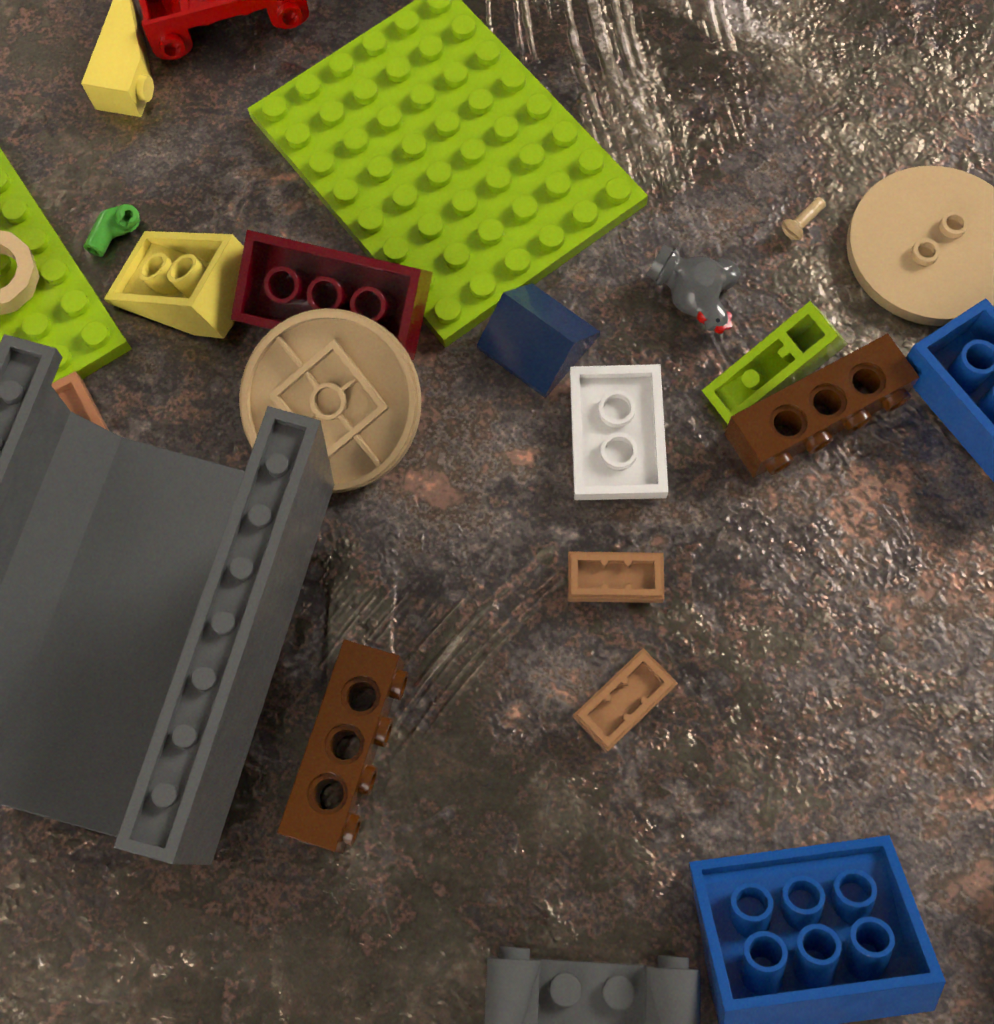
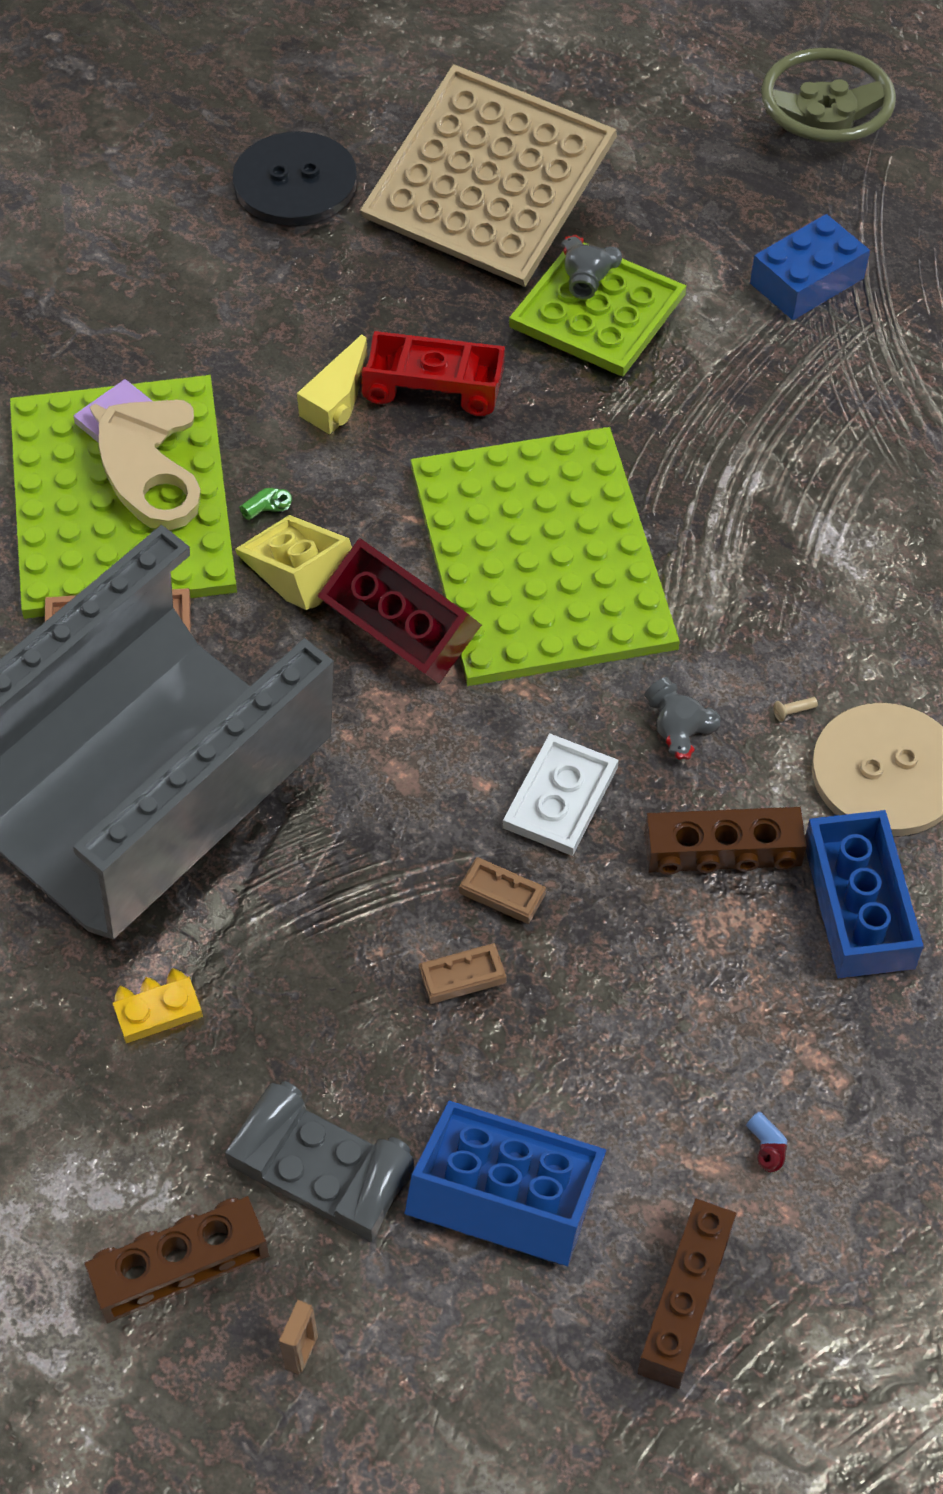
camera: 20 degrees right, 15 degrees down
tan plate [239,308,422,493] -> none
reddish brown brick [277,639,409,854] -> none
dark blue slope [477,283,600,398] -> none
lime slope [702,301,848,424] -> none
none -> yellow plate [113,968,203,1044]

